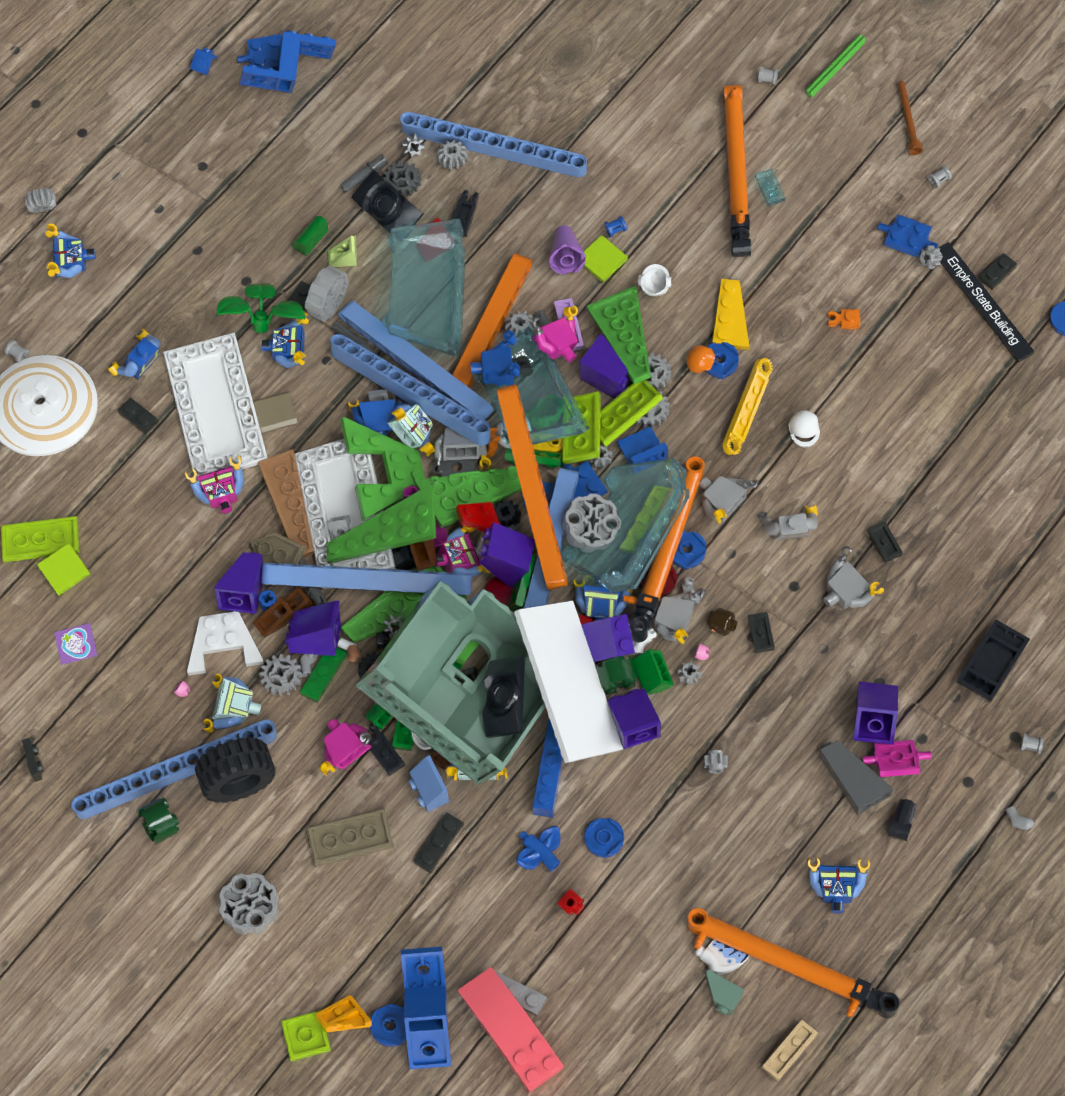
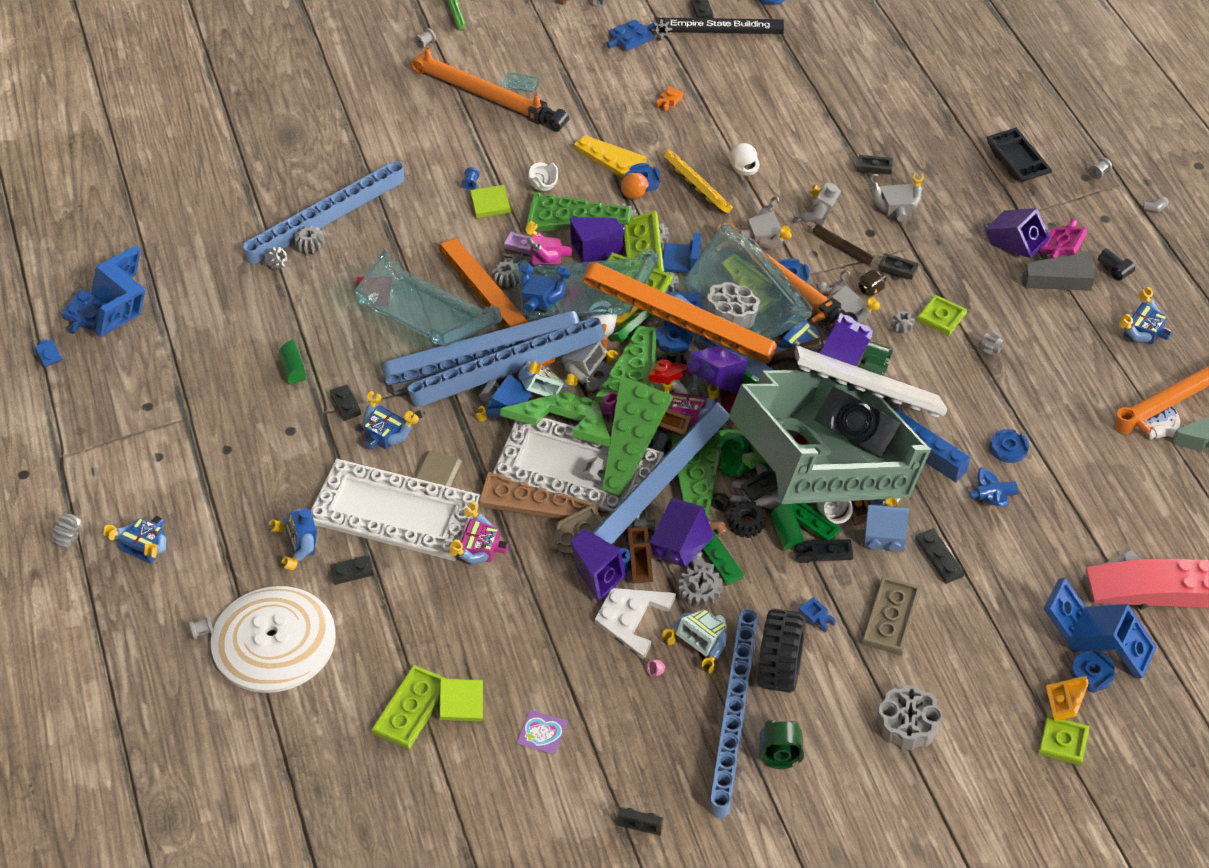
camera: 60 degrees left, 15 degrees down
green plant [217,283,305,333] -> none
light grey connector [305,265,349,322] -> none
dark pink torso [319,719,372,776] -> none
yellowish green slope [328,235,357,267] -> none
dark grey axle [340,154,389,192] -> none
black slope [351,169,424,242] -> none
dark grey gear [383,160,421,196] -> none
light grey gear [383,615,404,638] -> none
black hinge [449,190,479,237] -> none
medium lavender cone [549,226,585,275] -> none
red plate [557,888,584,915] -> none
dark purple slope [607,688,661,750] -> none
green brick [633,649,674,695] -> none
bright pink hinge [694,643,710,660] -> none
none -> dark brown axle [765,337,823,367]
none -> blue plate [798,597,836,632]
none -> dark brown axle [813,224,873,265]
none -> lime tile [917,295,967,336]

